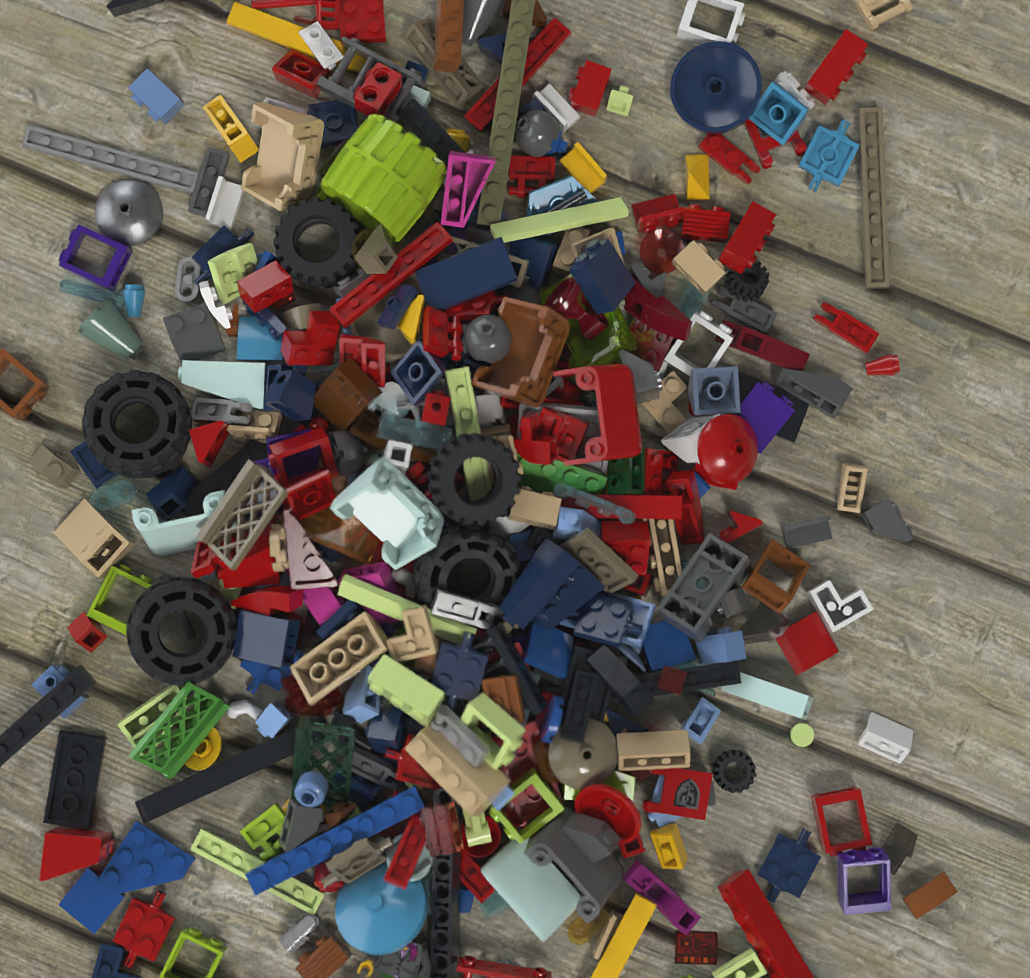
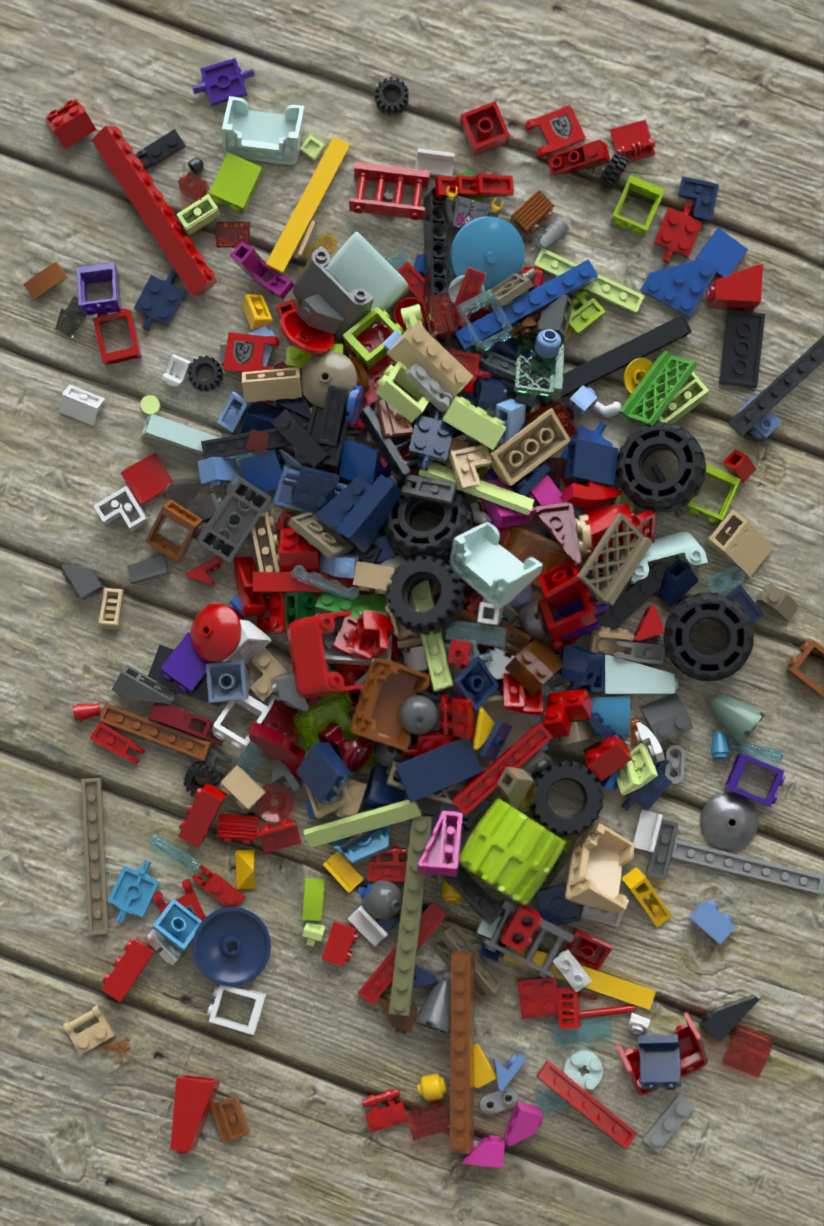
camera: 170 degrees right, 0 degrees up
none -> dark orange tile [99,703,212,762]
none -> clear light blue axle [149,833,201,872]
none -> white bracket [162,355,191,387]
none -> dark blue slope [241,401,284,434]
none -> lime slope [301,878,324,921]
none -> clear light blue window [456,289,513,351]

